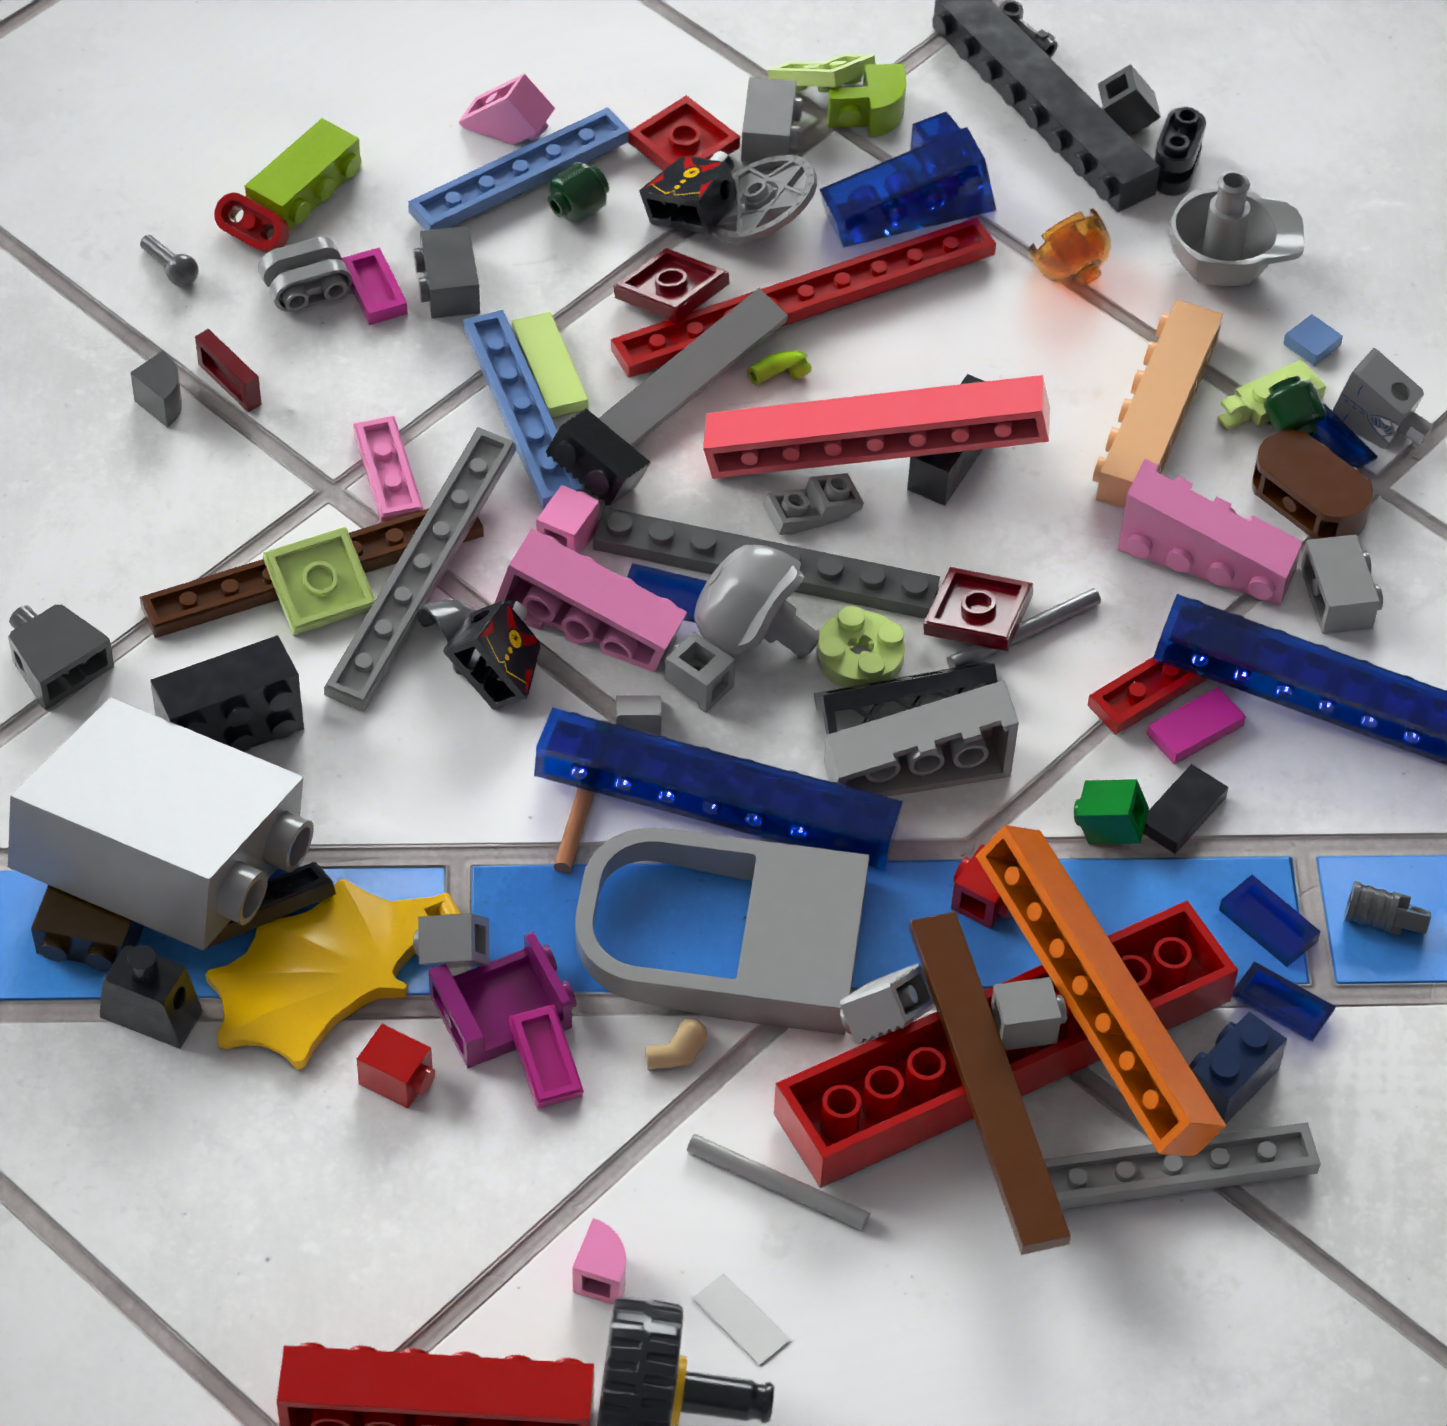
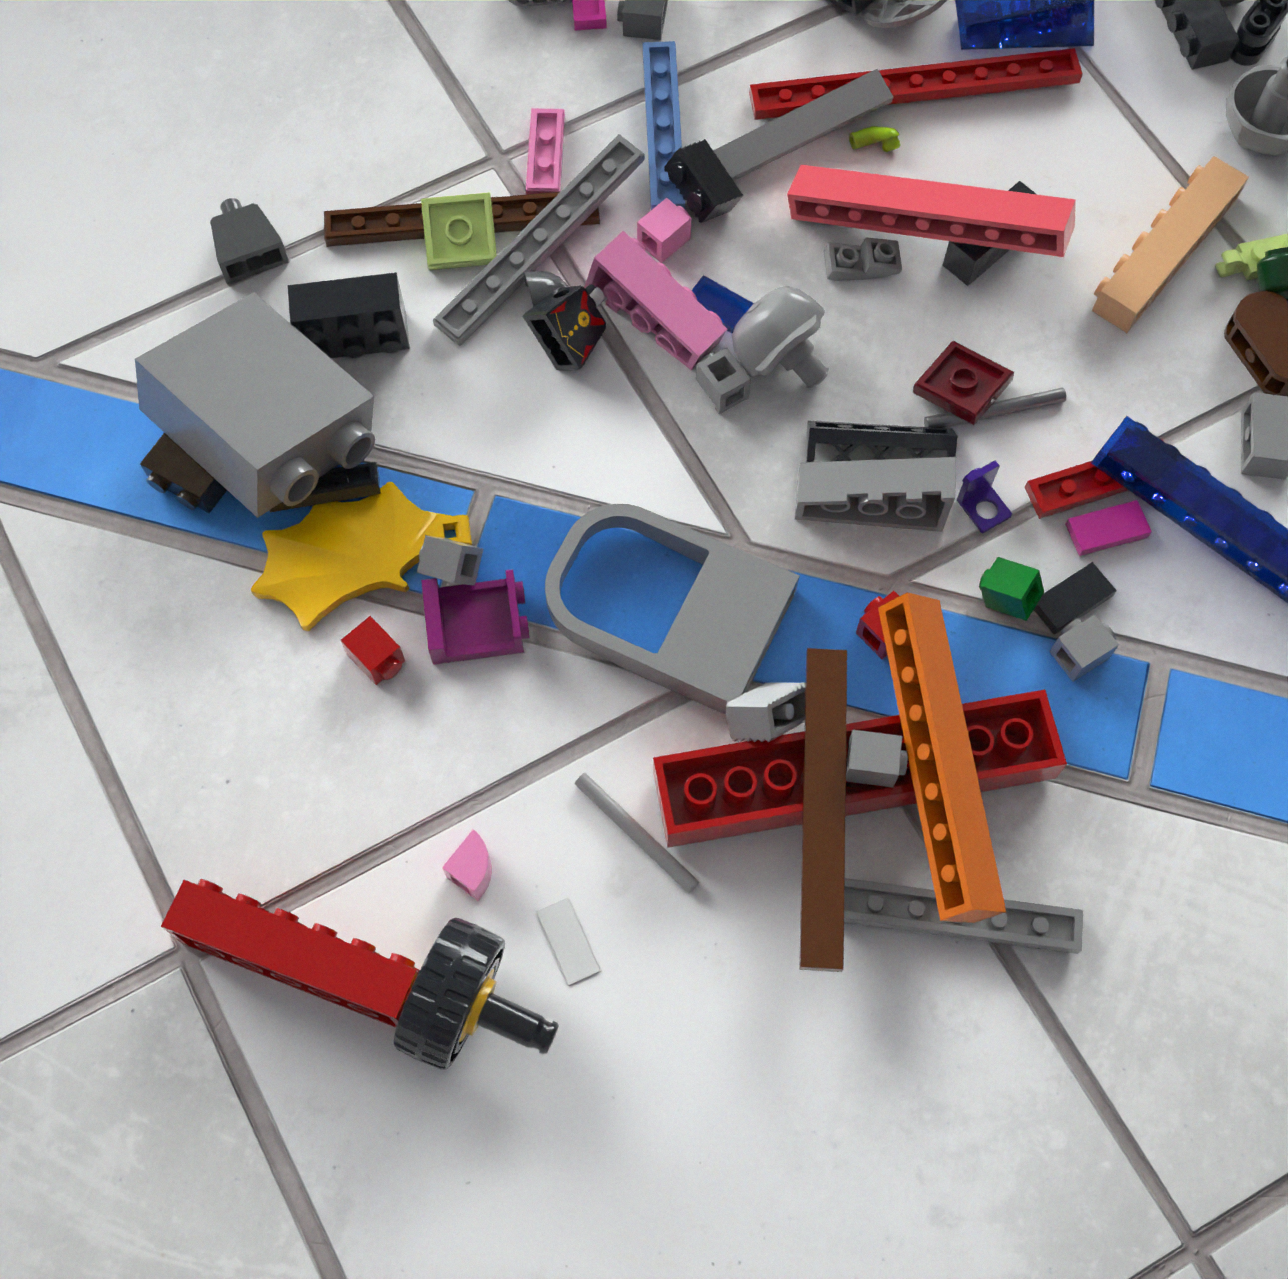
camera: 20 degrees right, 15 degrees up
black torso [100,945,203,1049] -> none
dark grey brick [130,351,182,428] -> none
dark red tile [195,328,262,412] -> none
dark pink tile [508,1004,584,1109] -> none
yellowish green tile [511,311,588,418] -> none
clear blue brick [534,707,903,870] -> none
nougat bar [554,720,614,874] -> none
dark grey plate [593,507,940,619] -> none
dark red tile [613,248,730,322] -> none
light grey slope [616,695,662,735] -> none
tan arm [645,1018,707,1070] -> none
yellowish green plate [816,606,905,687] -> none
clear orange cylinder [1027,209,1111,286] -> none
bright pink wedge [1117,458,1303,606] -> none
dark blue brick [1189,1011,1287,1124] -> none
clear blue tile [1219,875,1321,967] -> none
clear blue tile [1232,961,1336,1042] -> none
dark grey hinge [1344,881,1432,936] -> none
none -> dark purple bracket [957,460,1012,533]
none -> light grey brick [1050,615,1119,682]

